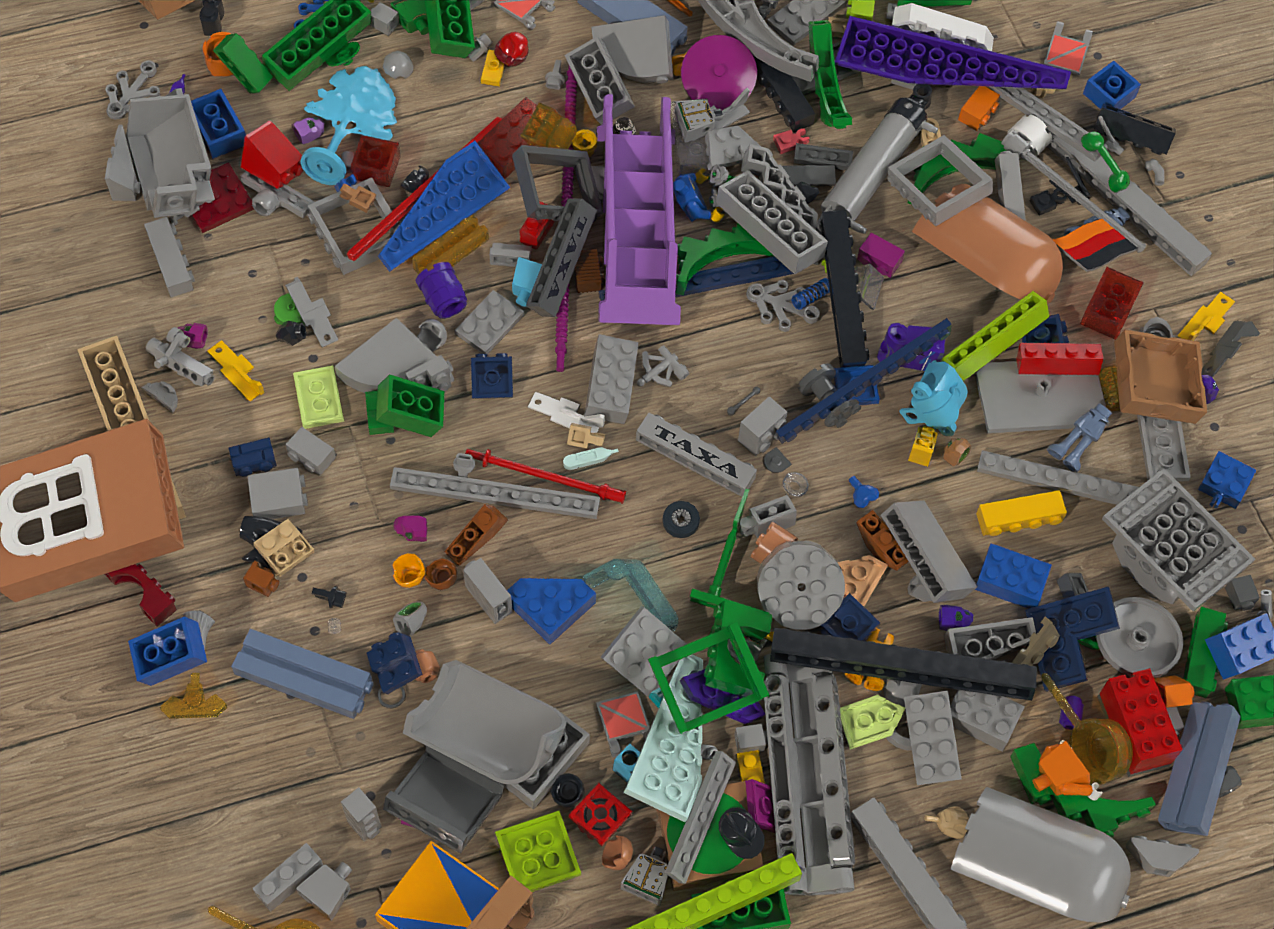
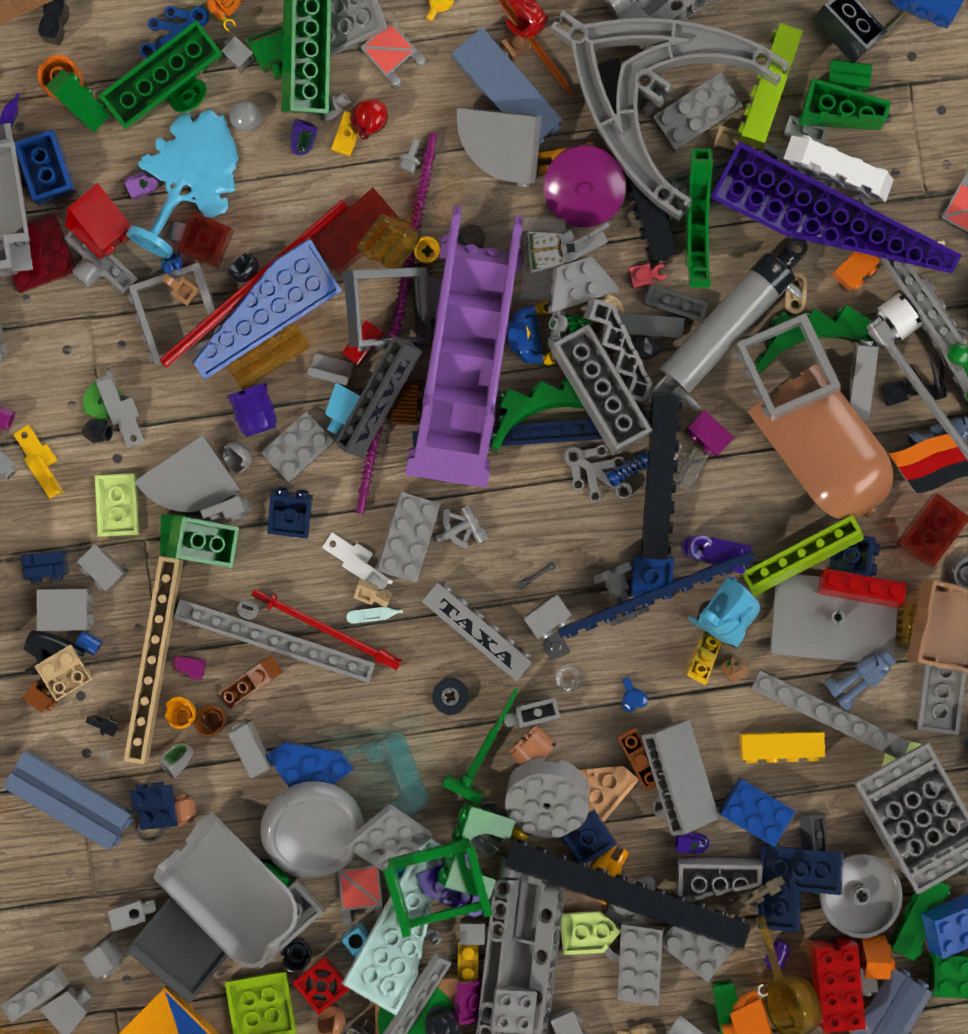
camera: 10 degrees right, 25 degrees up
light grey brick [565,36,635,125] -> none
none -> blue piece [75,630,103,656]
none -> light grey torso [107,897,157,931]
none -> tan brick [124,556,183,764]
none -> light grey piece [260,781,364,878]
none -> dark purple rock [290,118,317,156]
none -> light grey plate [490,986,537,1034]

